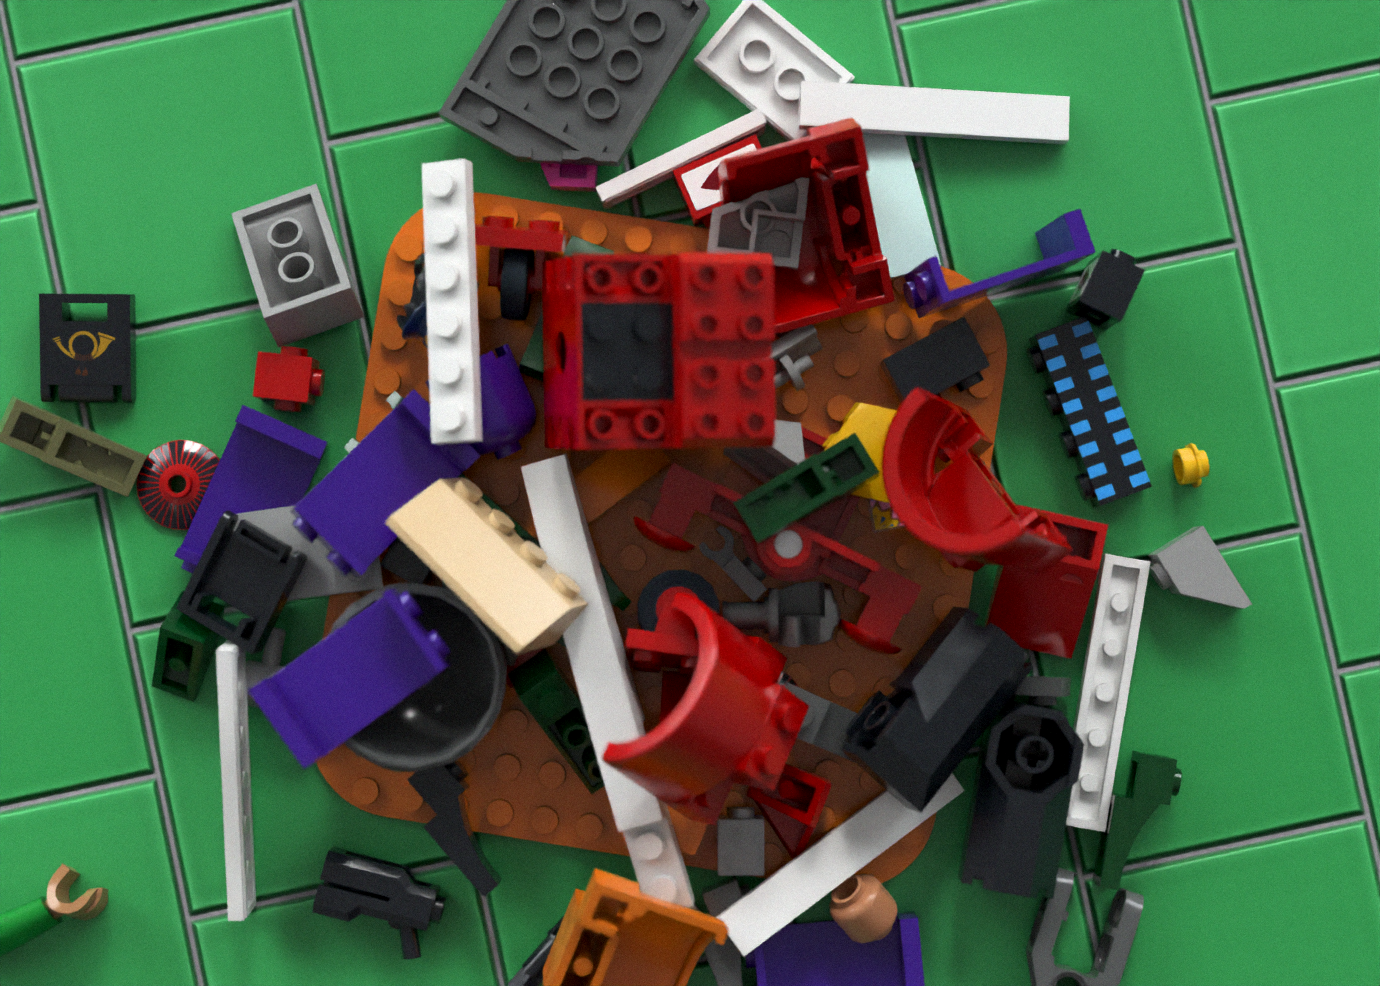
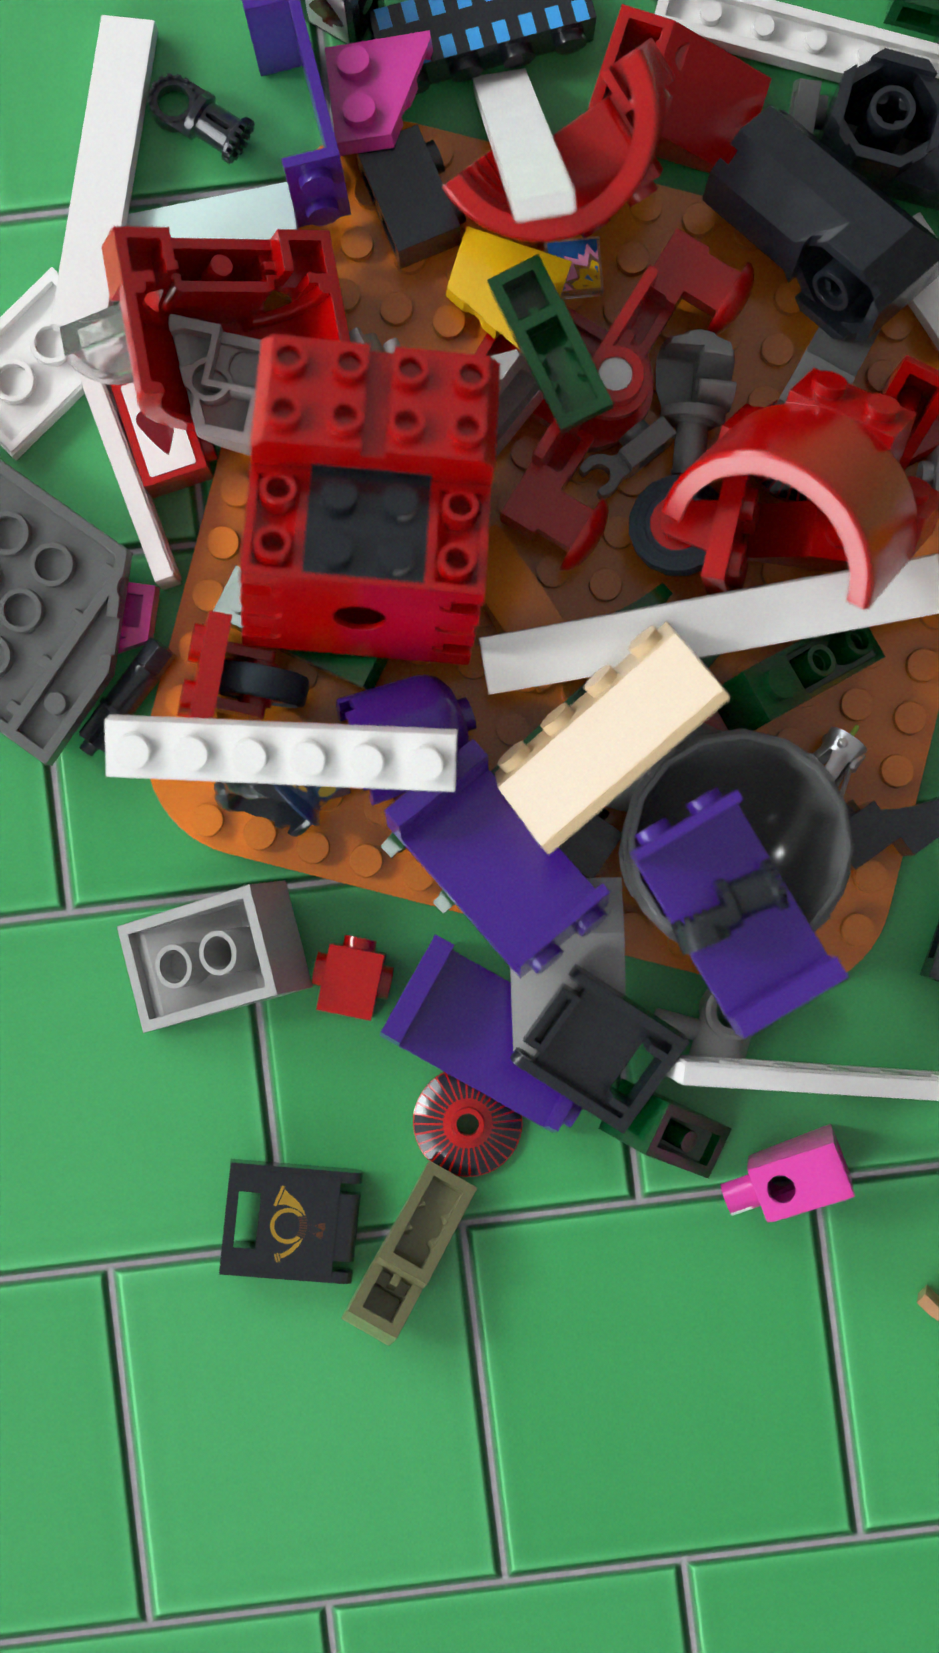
camera: 90 degrees left, 0 degrees up
none -> clear brick [59,303,134,385]
none -> black piece [79,637,177,757]
none -> black connector [148,74,255,165]
none -> dark pink wing [324,30,433,156]
none -> white tile [473,68,576,222]
none -> black connector [670,858,790,955]
none -> dark pink torso [720,1124,855,1222]
none -> flat silver piece [813,725,868,797]

